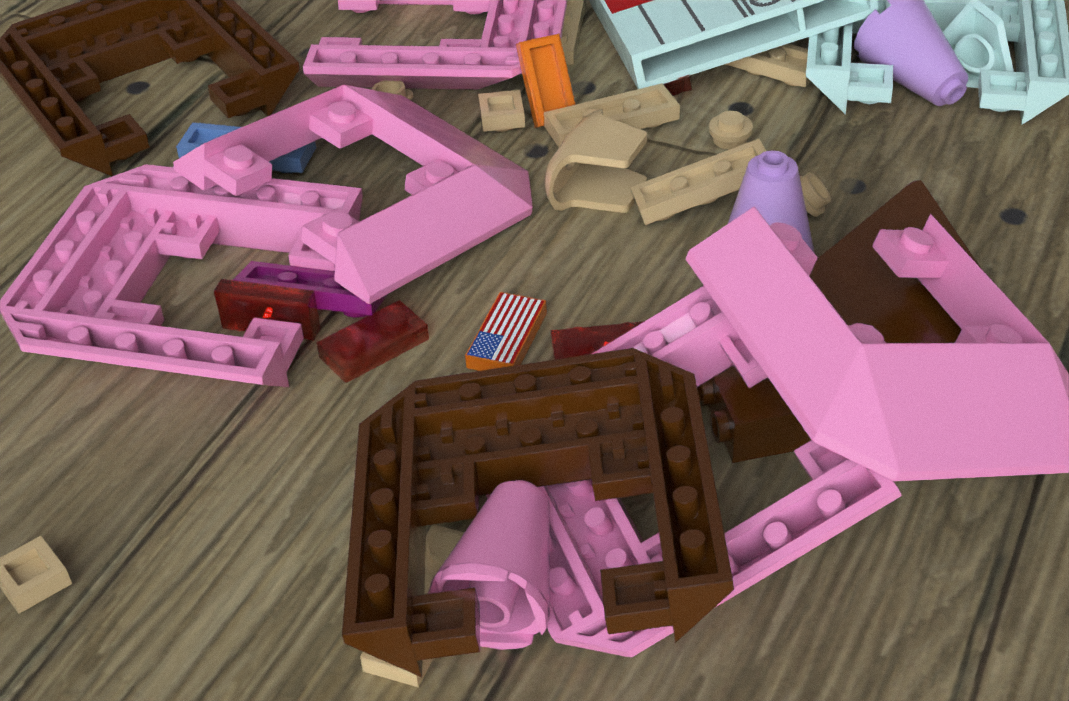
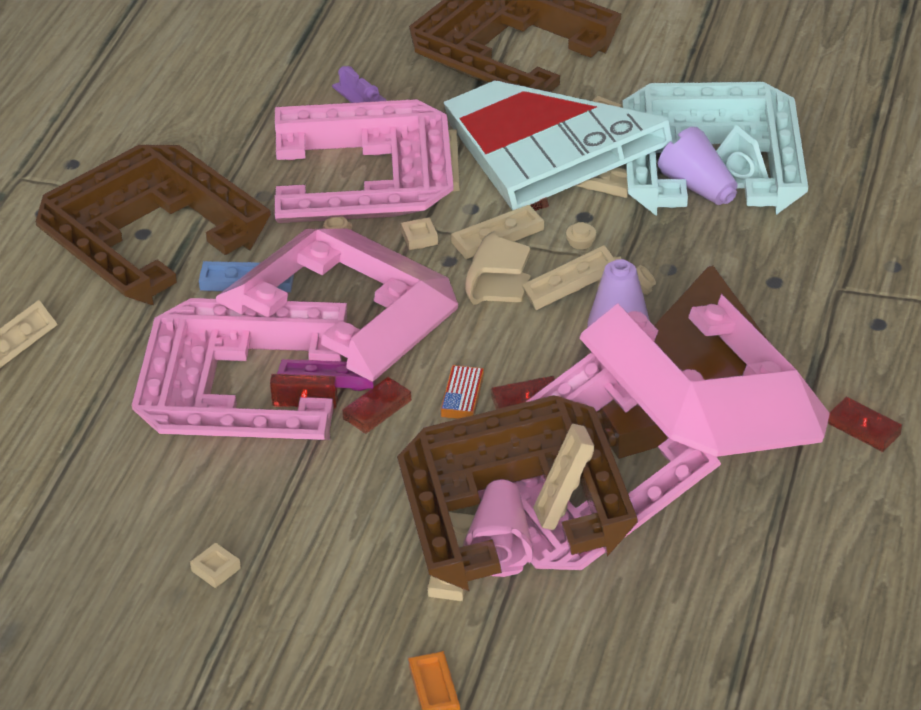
camera: 10 degrees left, 0 degrees up
orange tile [515,34,576,128] -> none
none -> tan plate [533,424,594,530]

